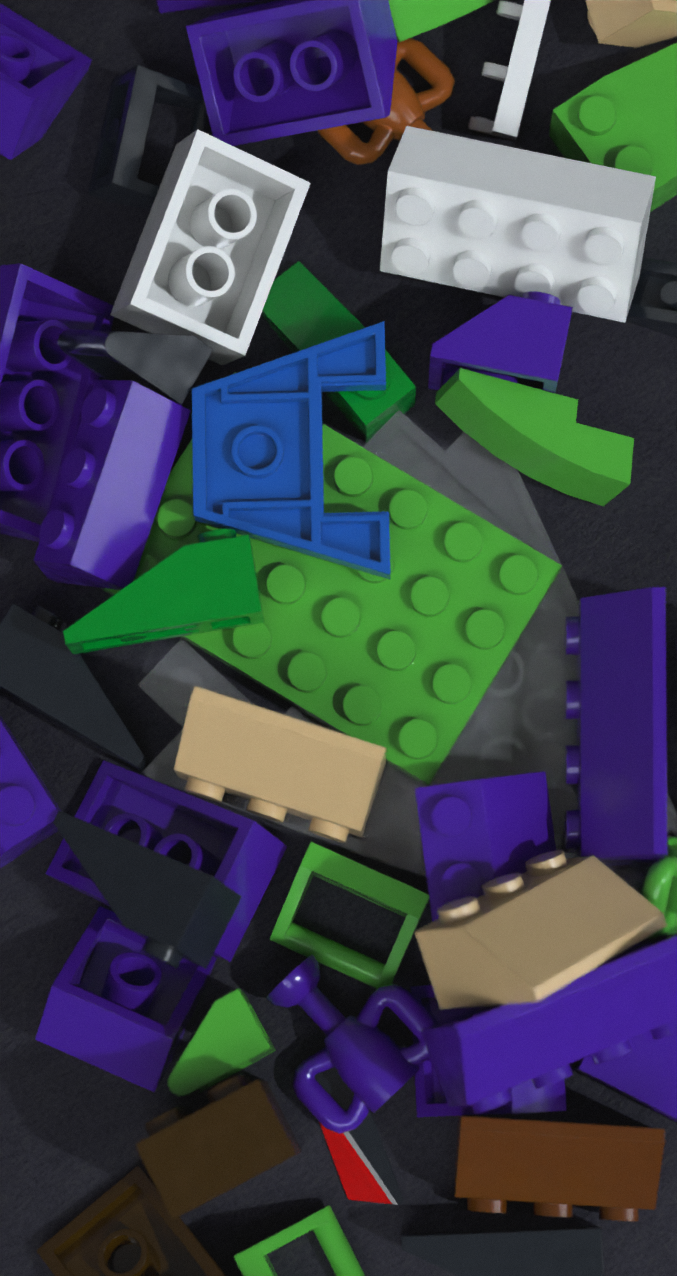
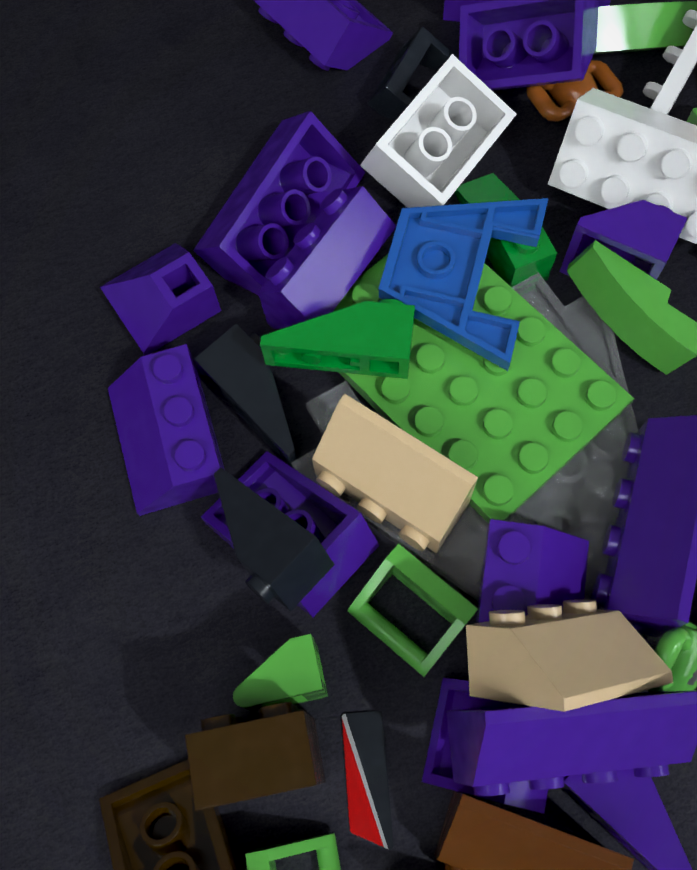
camera: 15 degrees right, 10 degrees down
dark purple slope [35,906,217,1092] -> none
black tile [58,329,213,404] -> none
dark purple piece [266,954,438,1134] -> none

